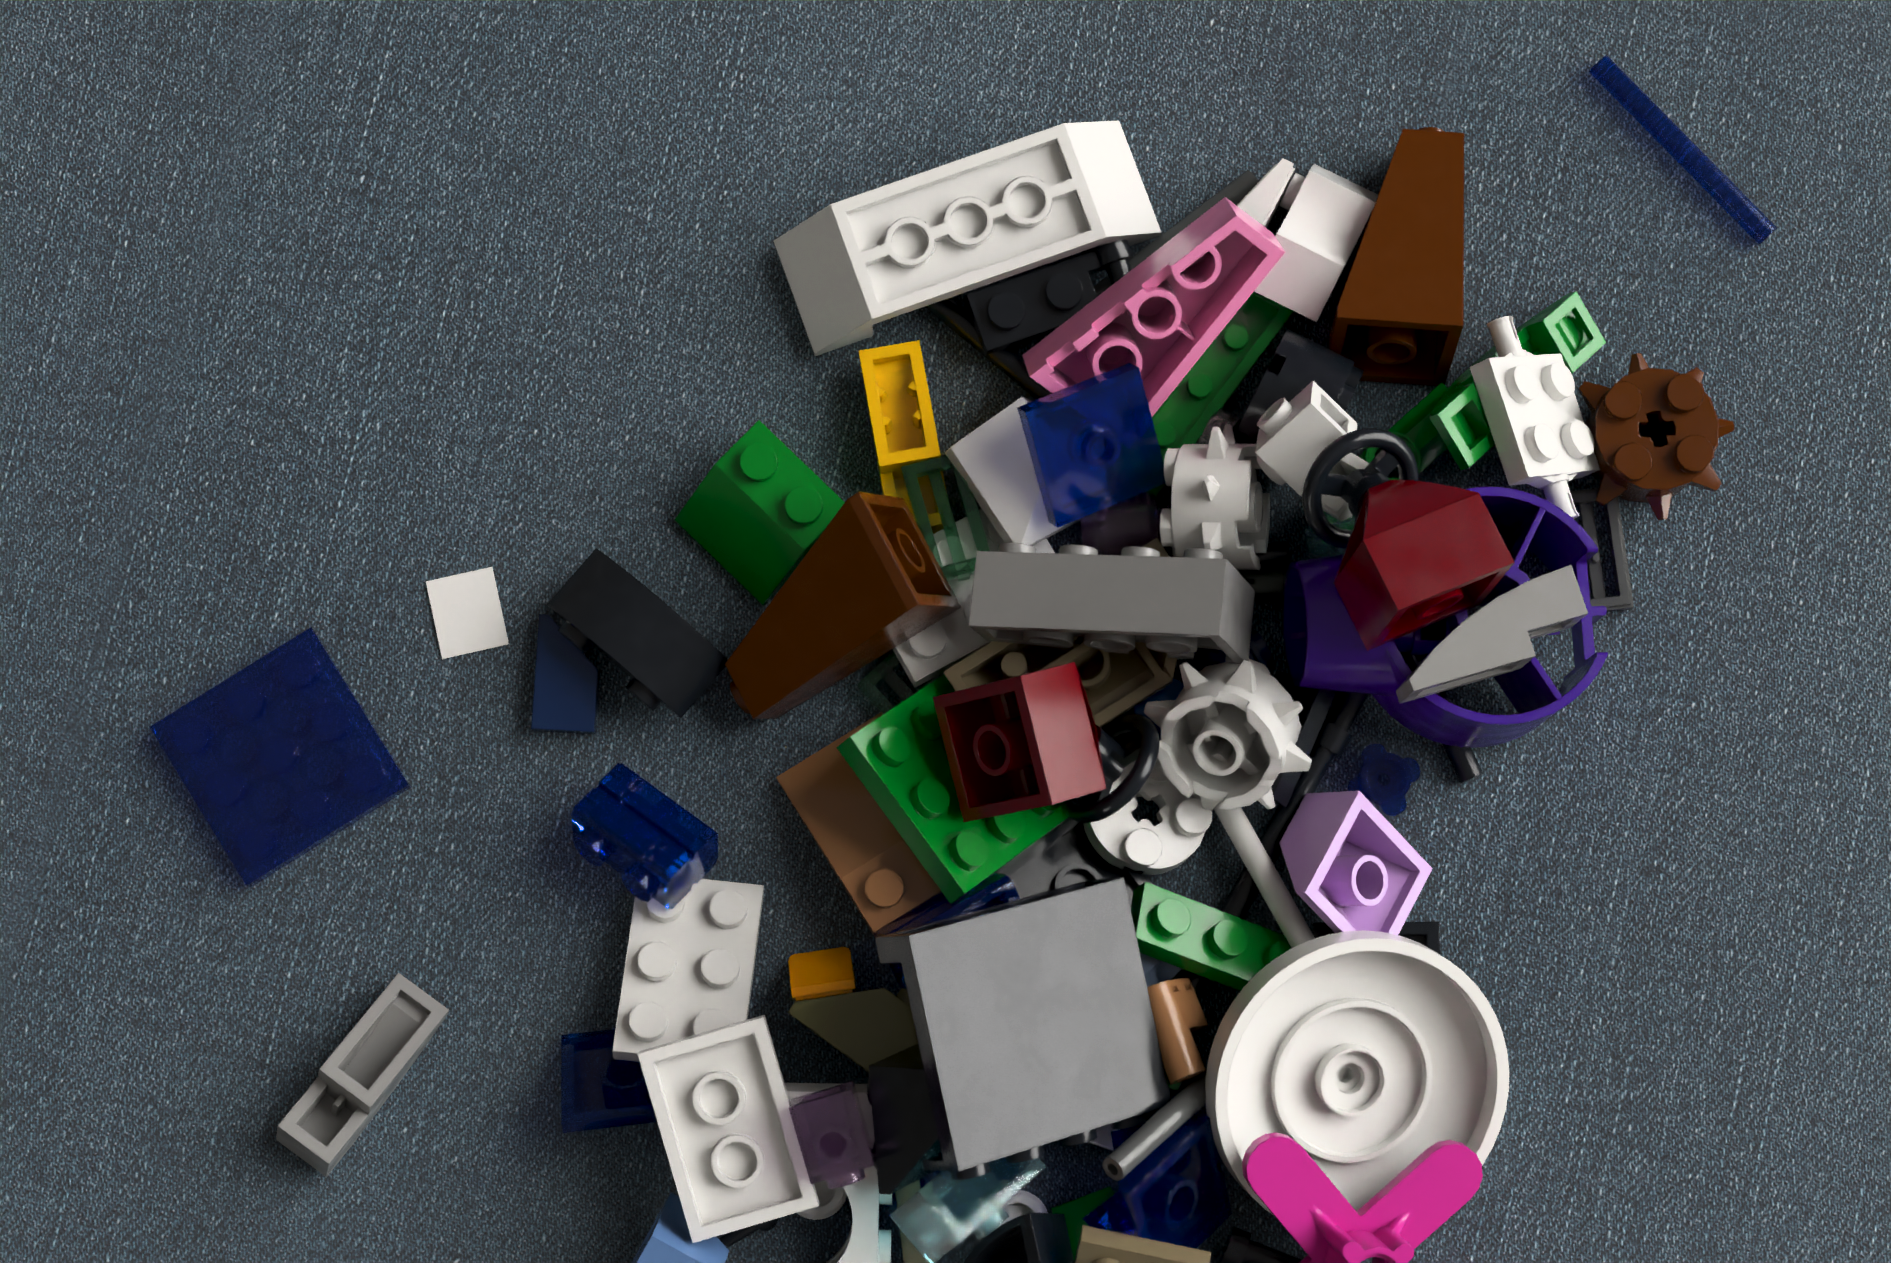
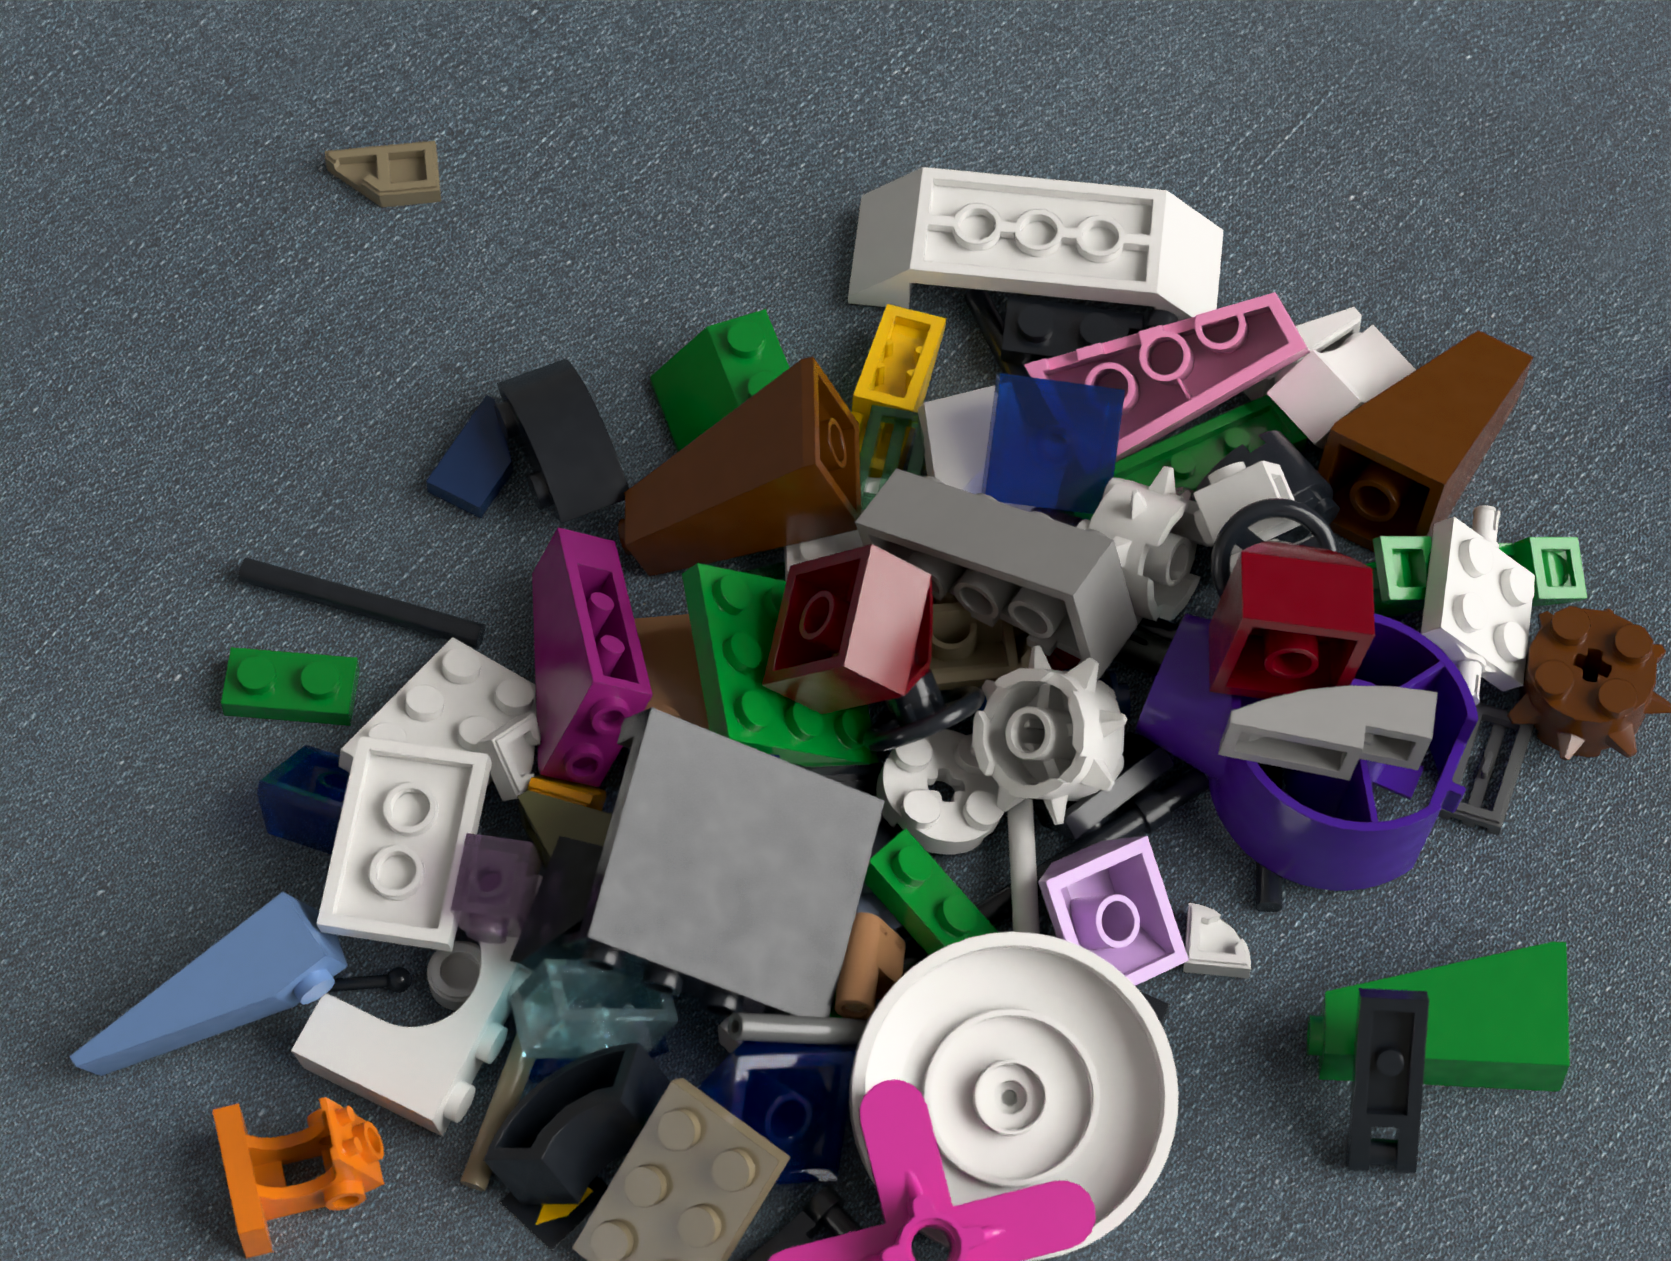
camera: 30 degrees right, 20 degrees down
clear blue plate [150,627,411,887] -> none
light grey slope [276,973,449,1177] -> none
white sticker [426,567,509,659] -> none
clear blue brick [571,763,718,909] -> none
clear blue plate [1348,744,1420,816] -> none
none -> green plate [221,647,360,726]
none -> black bar [238,557,485,649]
none -> dark tan tile [325,141,442,208]
none -> white tile [477,712,540,801]
none -> magenta slope [532,527,653,787]
none -> white tile [1183,903,1251,978]
none -> green slope [1307,941,1570,1092]
none -> black plate [1346,988,1429,1174]

